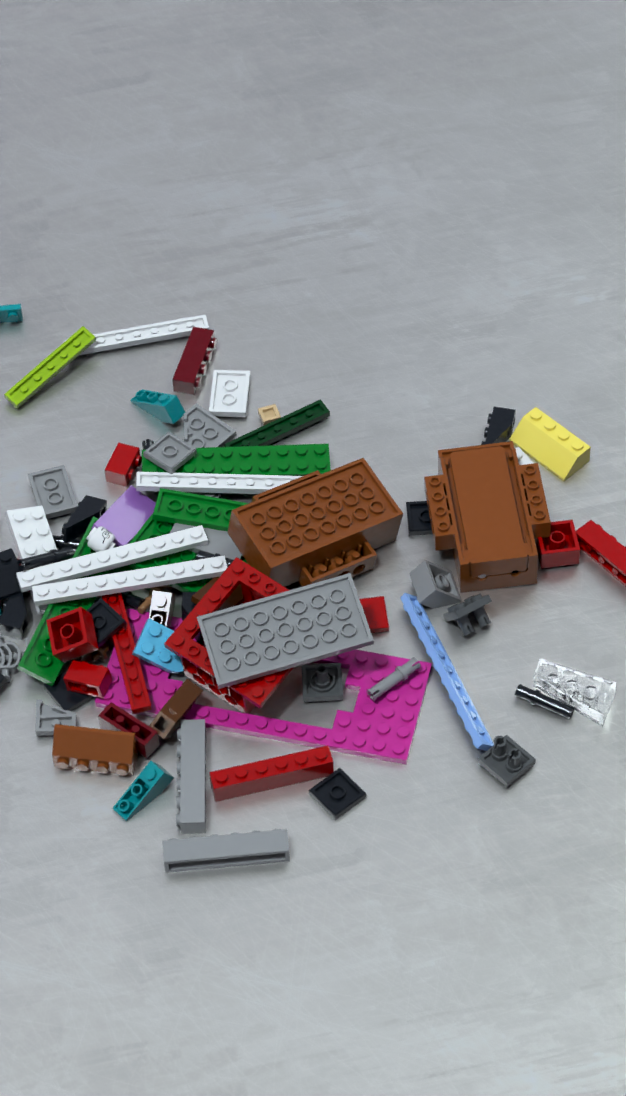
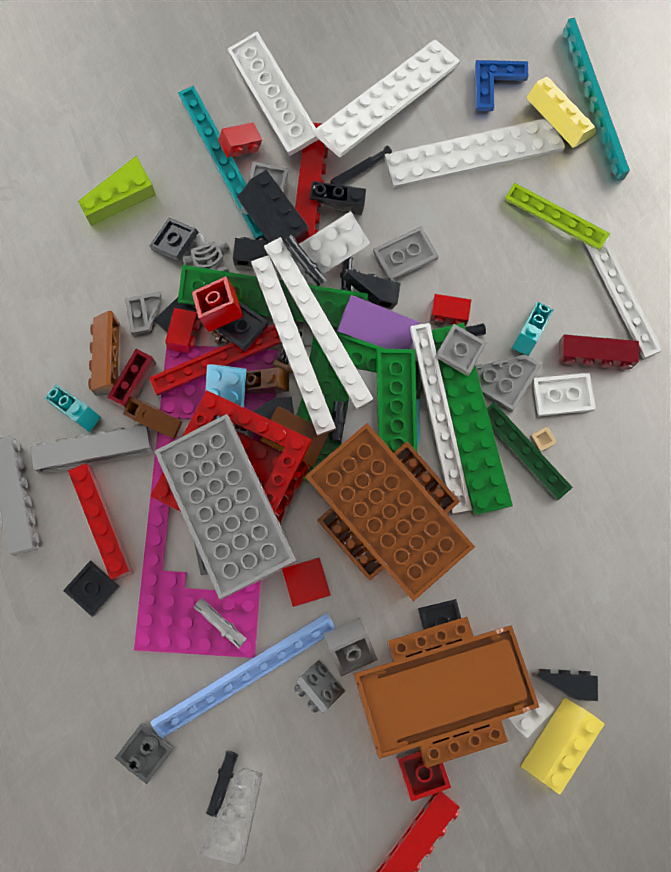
camera: 75 degrees right, 25 degrees up
white head [86,526,116,552] -> none

